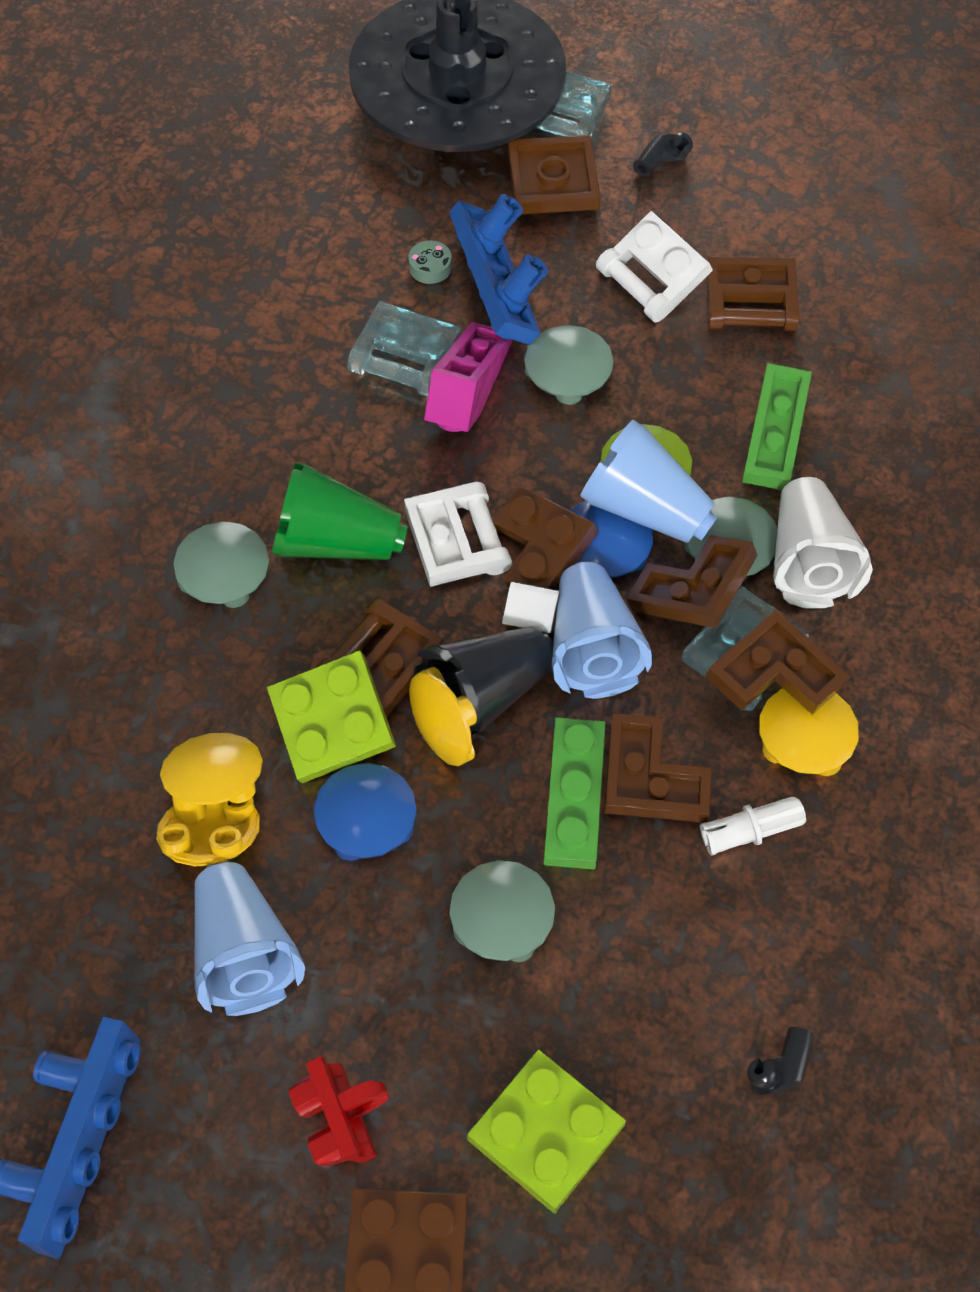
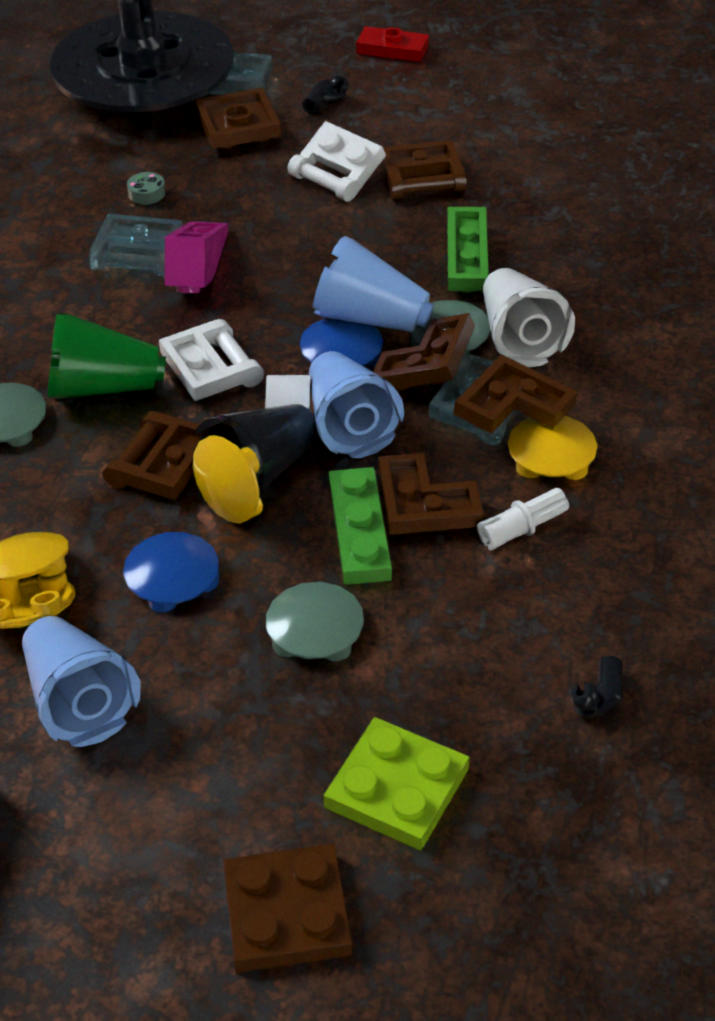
camera: 10 degrees left, 15 degrees down
lime plate [267,651,396,783] -> none
red hips [288,1056,389,1167] -> none
blue plate [449,194,548,345] -> none
reddish brown plate [493,485,599,591] -> none
sand green dish [524,325,614,405] -> none
none -> red plate [356,26,429,62]

